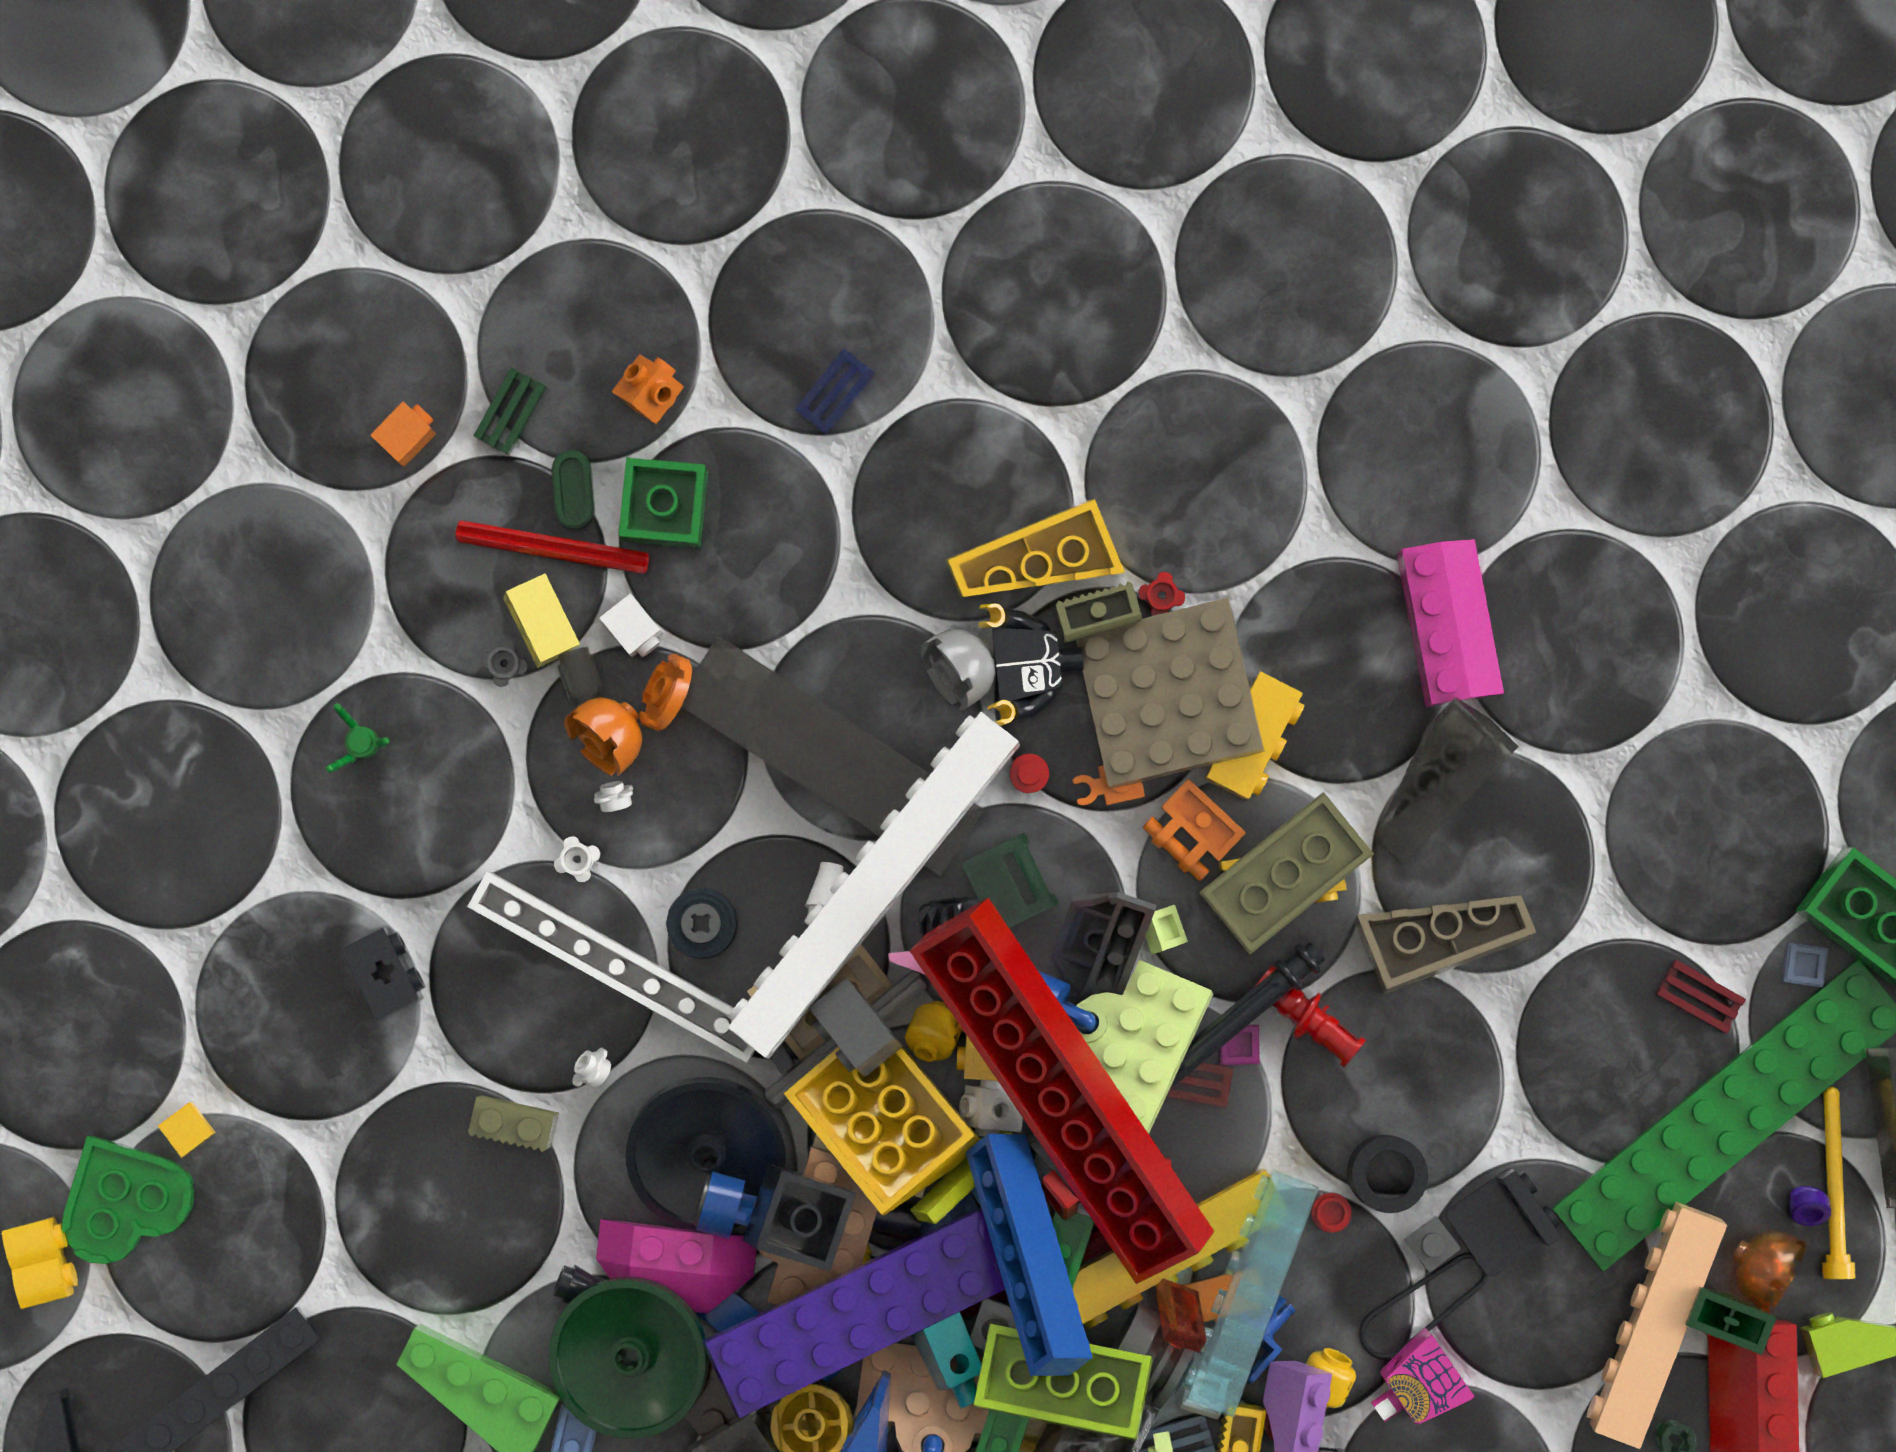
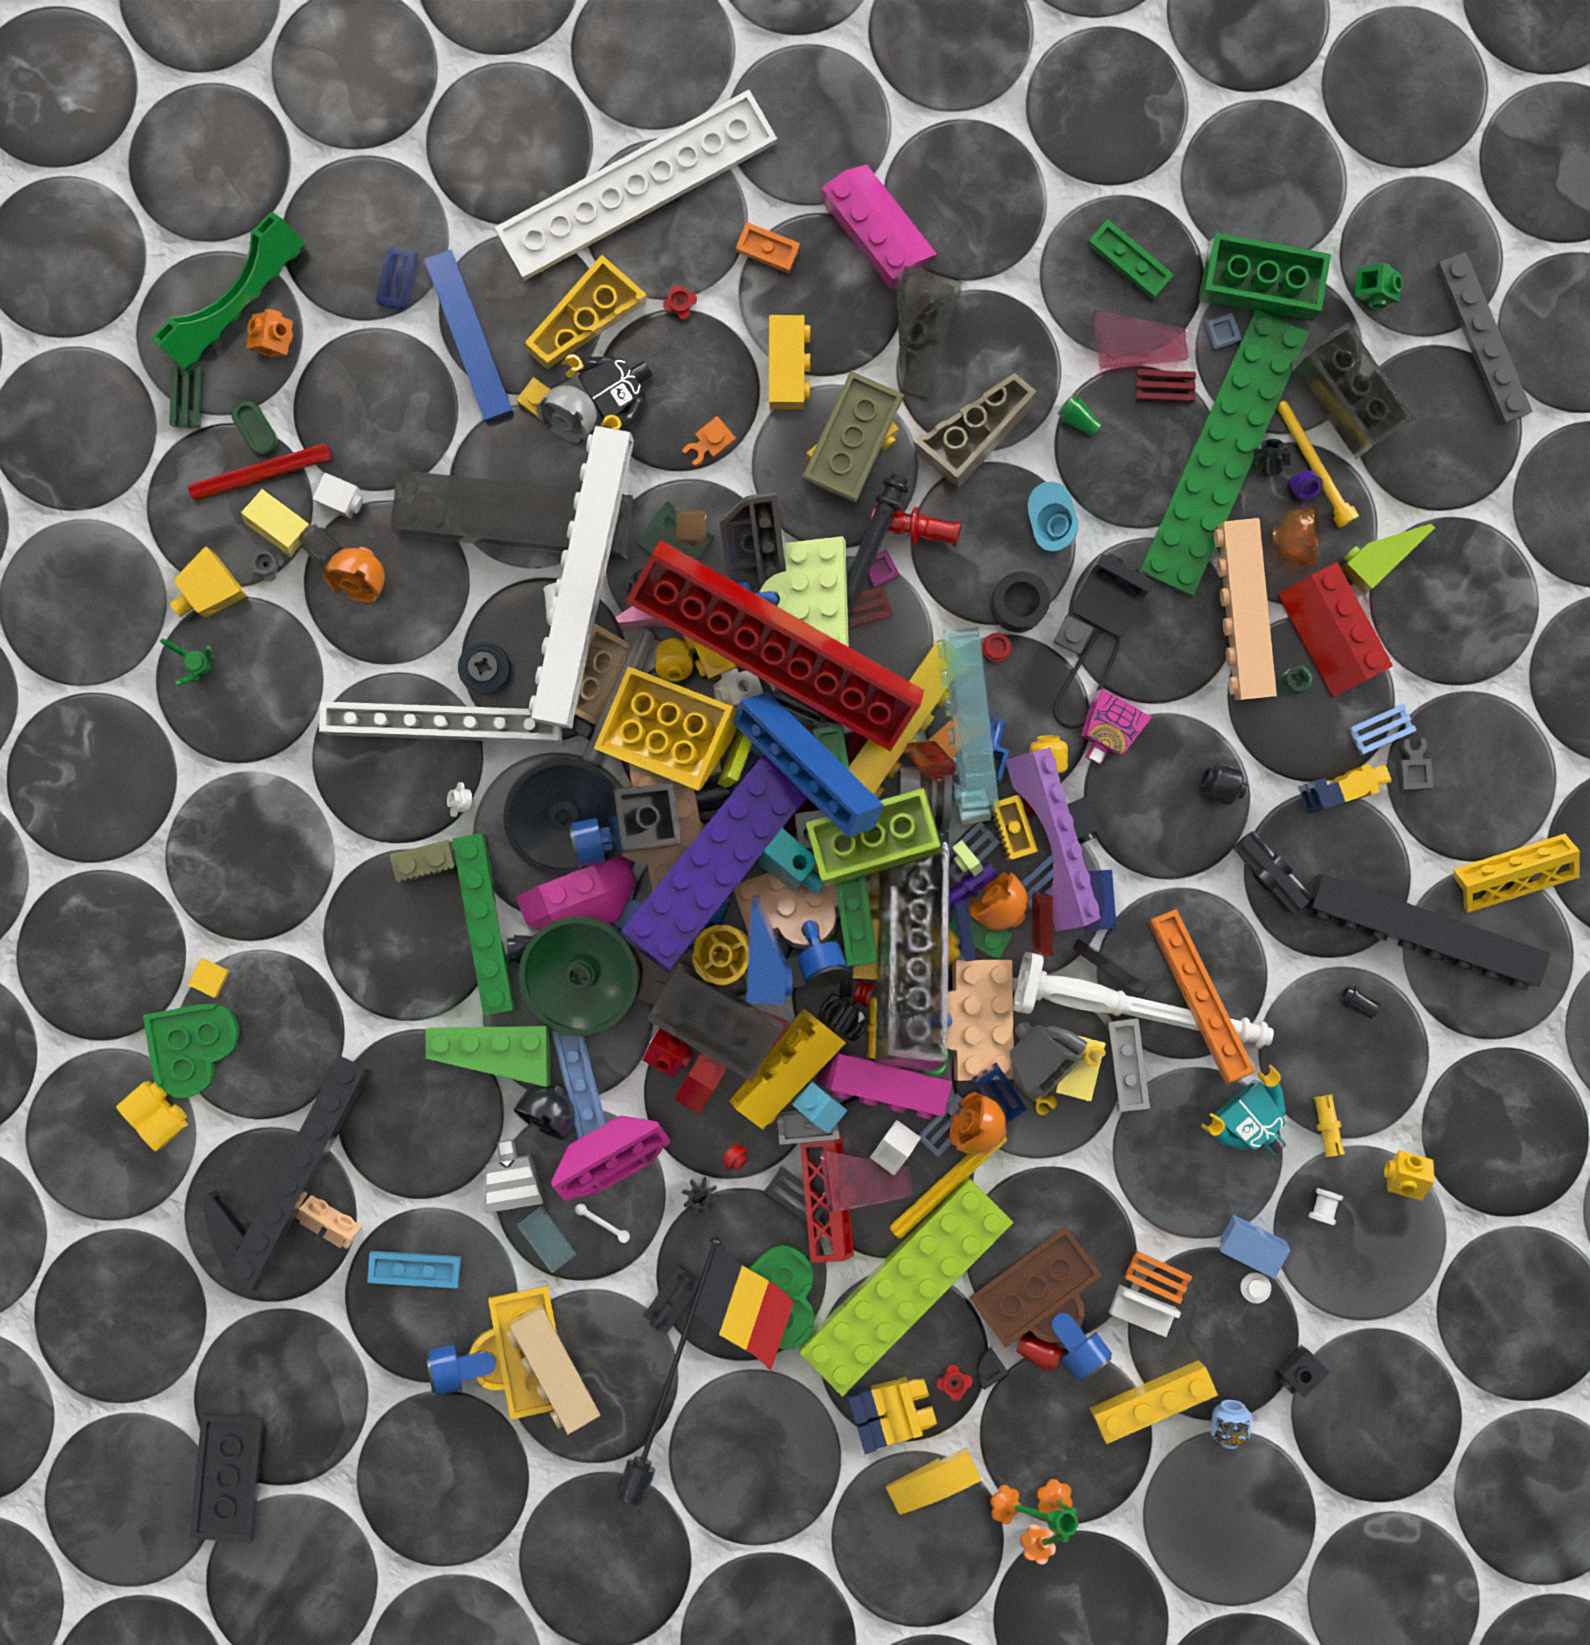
camera: 30 degrees left, 0 degrees up
black brick [341,927,426,1021] -> none
orange brick [370,401,436,467] -> none
white plate [554,836,600,882] -> none
white plate [594,781,633,812] -> none
green brick [618,457,708,549] -> none
orange tile [639,653,692,732] -> none
dark grey brick [809,978,903,1077] -> none
red plate [1010,754,1049,793] -> none
red tile [1041,1170,1079,1221] -> none
olive brick [1055,581,1142,643] -> none
dark tan plate [1076,597,1265,789] -> none
orange plate [1142,778,1246,882] -> none
yellowish green plate [1145,905,1188,954] -> none
dark green slope [1685,1287,1777,1355] -> none
none -> green arch [150,212,305,370]
none -> yellow torso [169,546,248,618]
none -> tile [424,249,513,422]
none -> green arch [452,833,518,1016]
none -> white plate [495,90,777,281]
none -> yellow plate [516,377,551,419]
none -> clear orange tile [677,510,706,542]
none -> orange plate [735,222,800,273]
none -> medium azure piece [1028,481,1079,552]
none -> green cone [1057,395,1102,437]
none -> green plate [1087,219,1174,300]
none -> clear pink wing [1093,309,1188,369]
none -> black gear [1254,439,1291,476]

